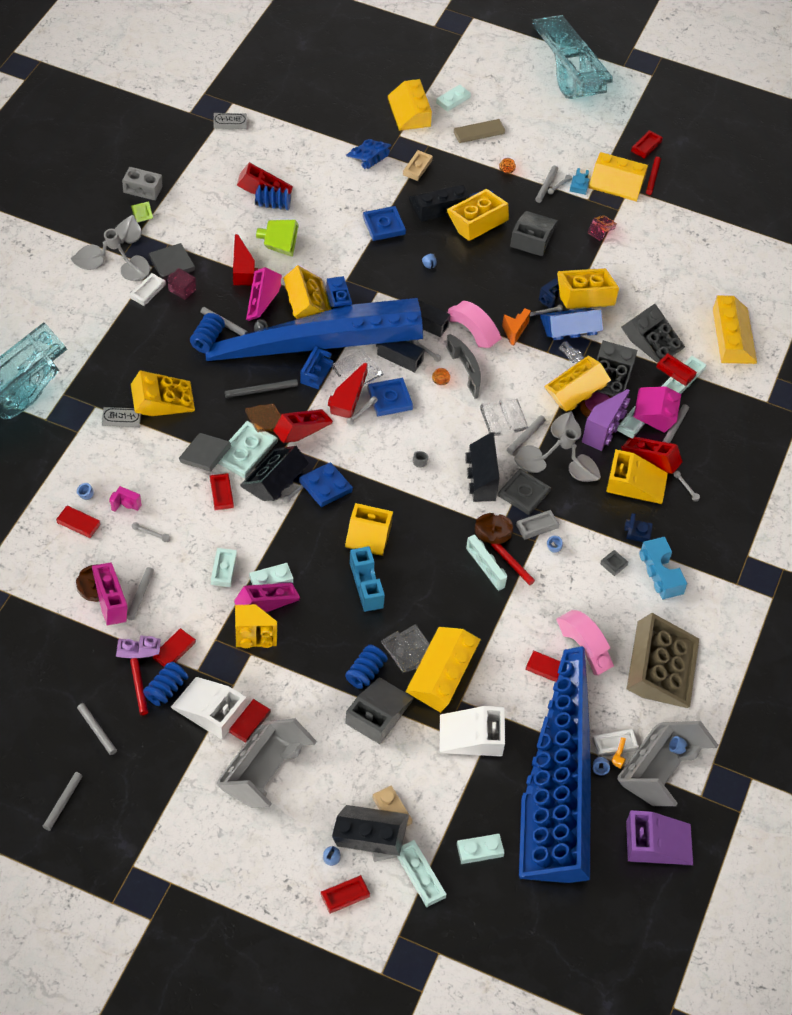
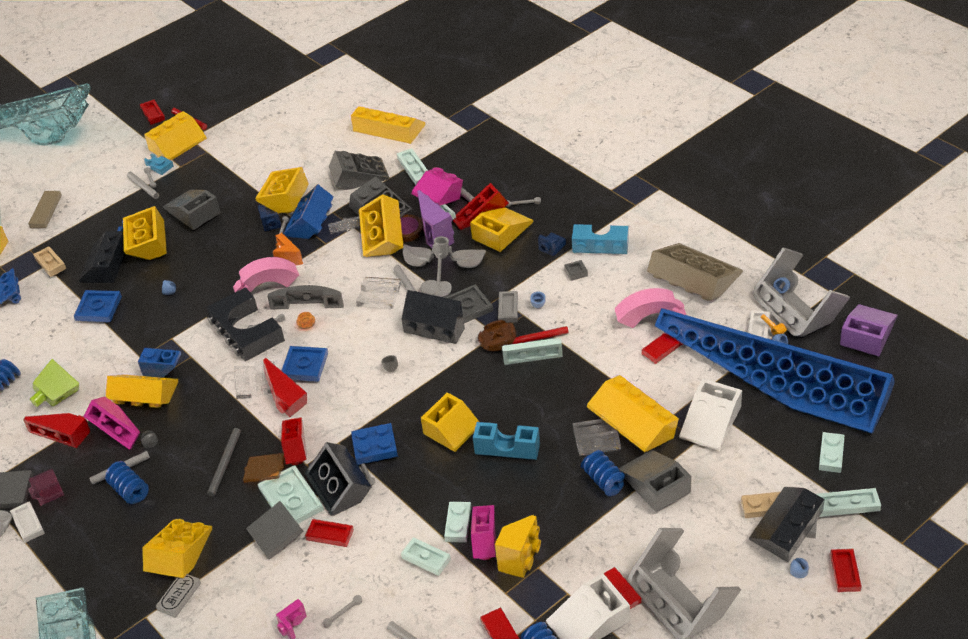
camera: 55 degrees left, 10 degrees down
blue wedge [206,298,423,361] -> none
blue hinge [300,346,333,390] -> none
light grey hinge [346,396,378,425] -> none
clear orange plate [499,158,516,173] -> none
clear pink bracket [588,215,617,241] -> none
red tile [656,353,697,386] -> none

